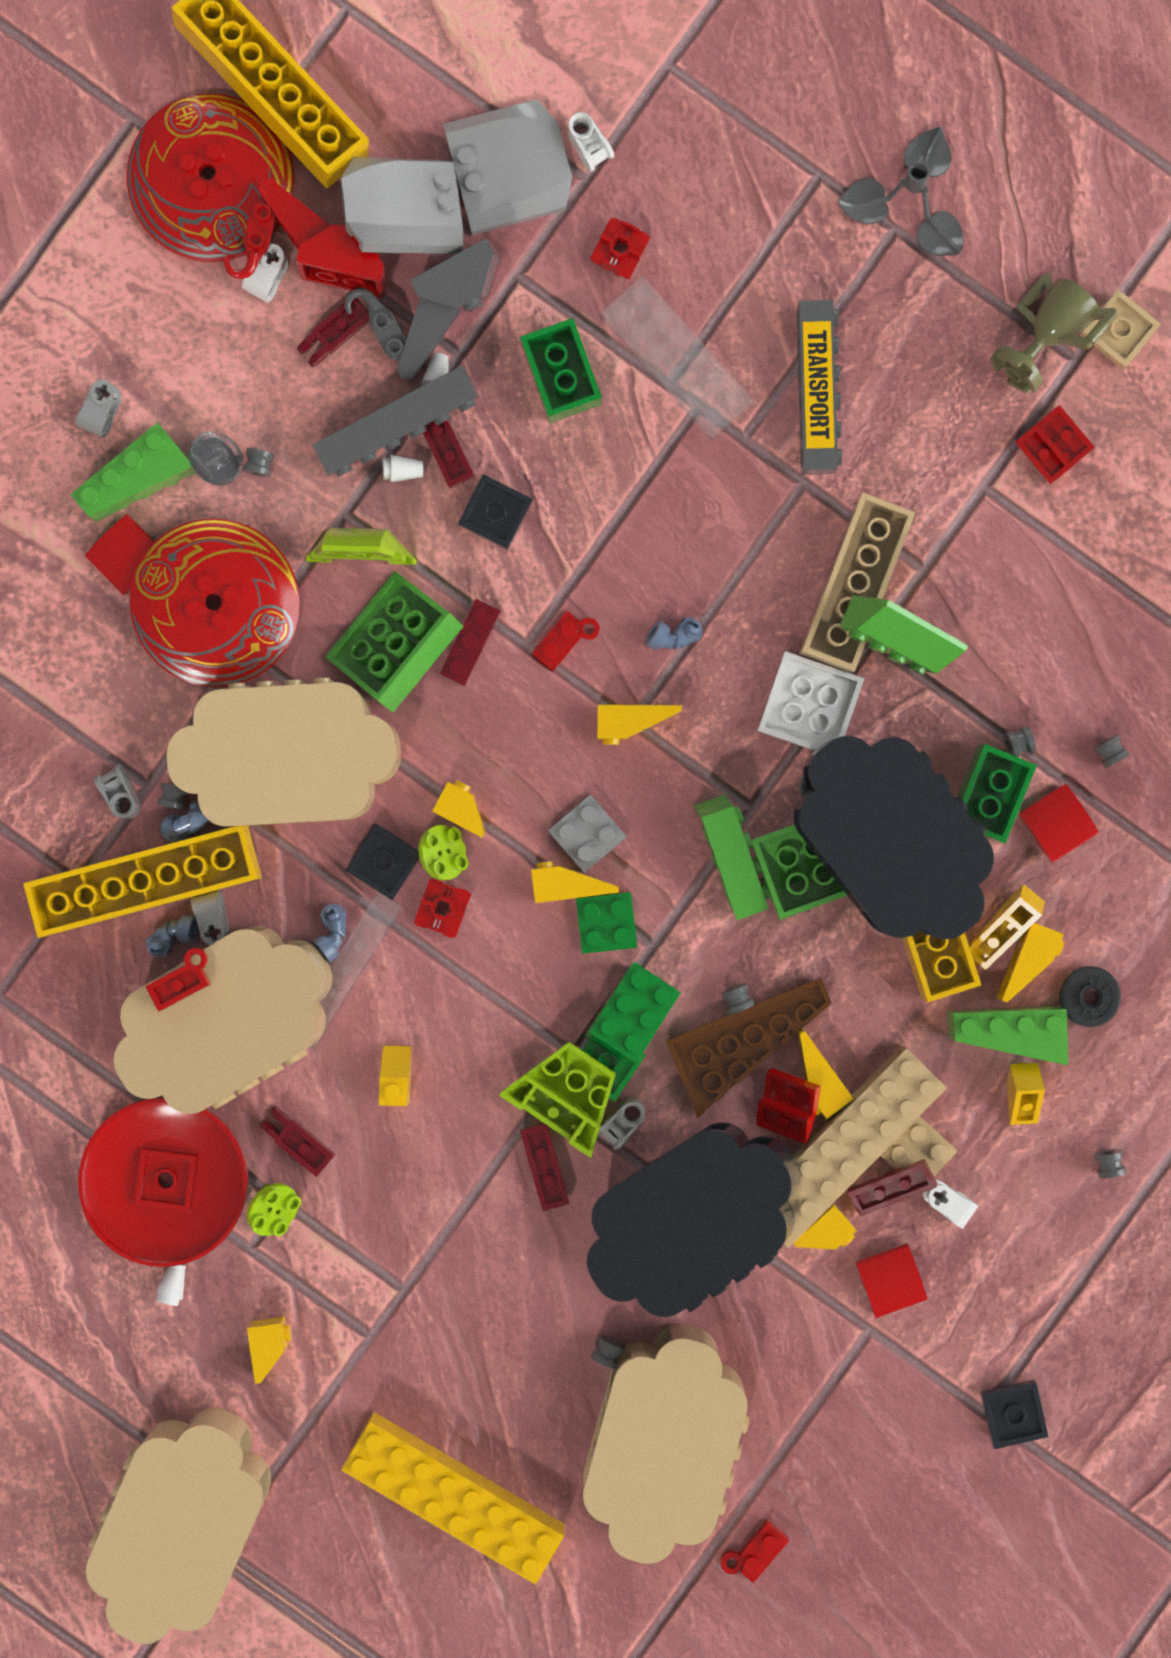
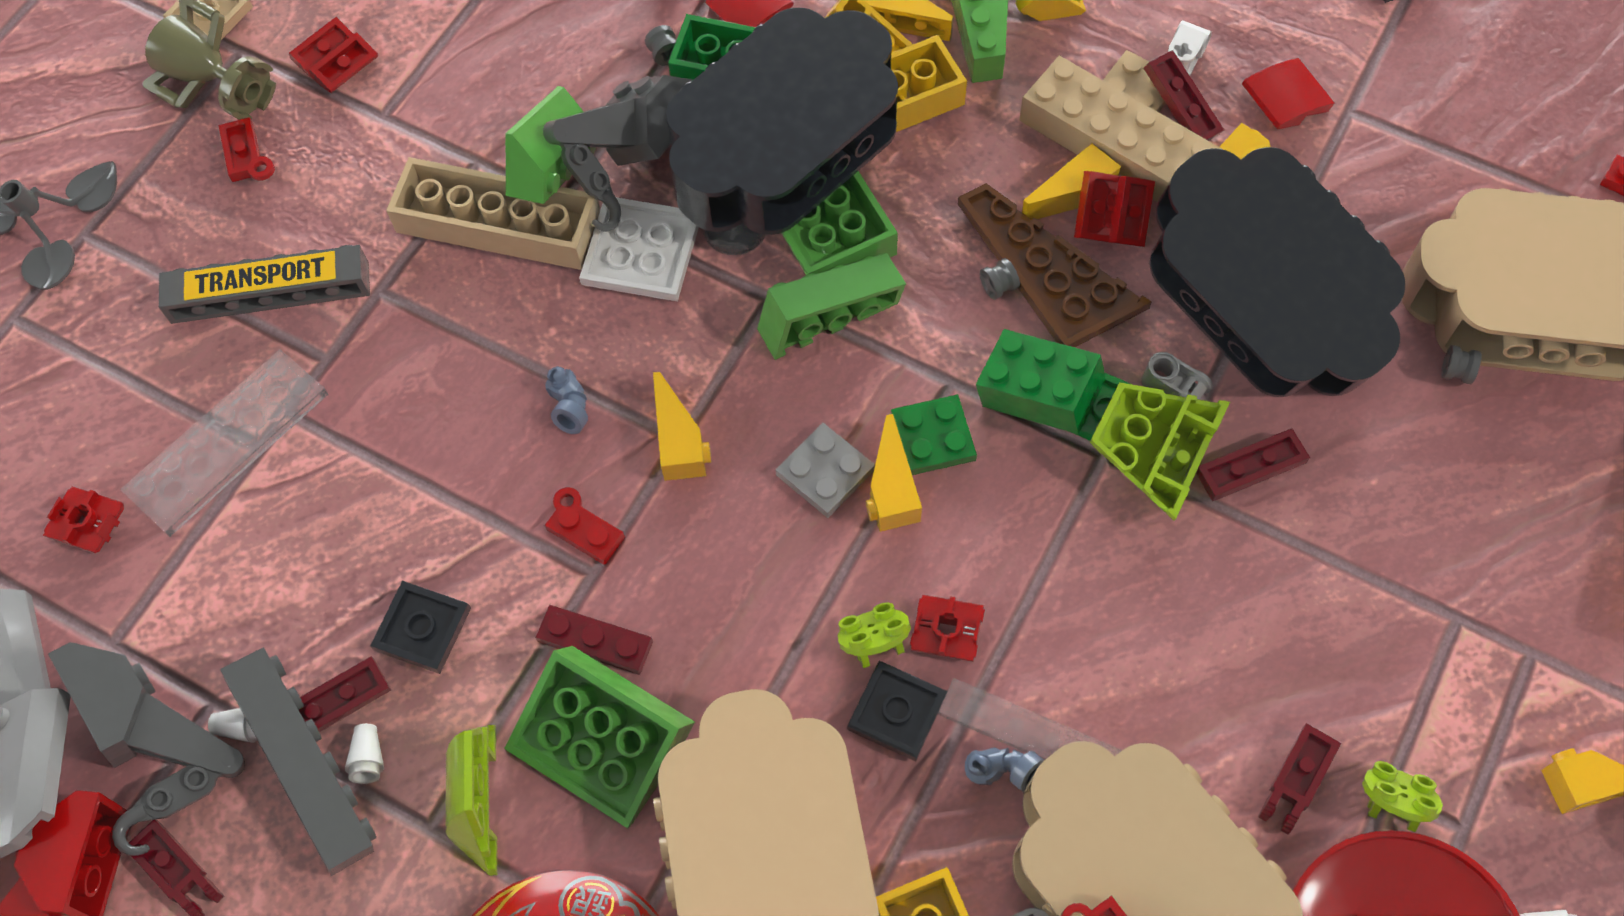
camera: 90 degrees left, 25 degrees down
yellow slope [379,1045,412,1106] -> none
yellow slope [432,780,486,838] -> none
green brick [520,318,602,424] -> none
none -> red hinge [218,117,275,182]
none -> dark grey slope [543,75,693,232]

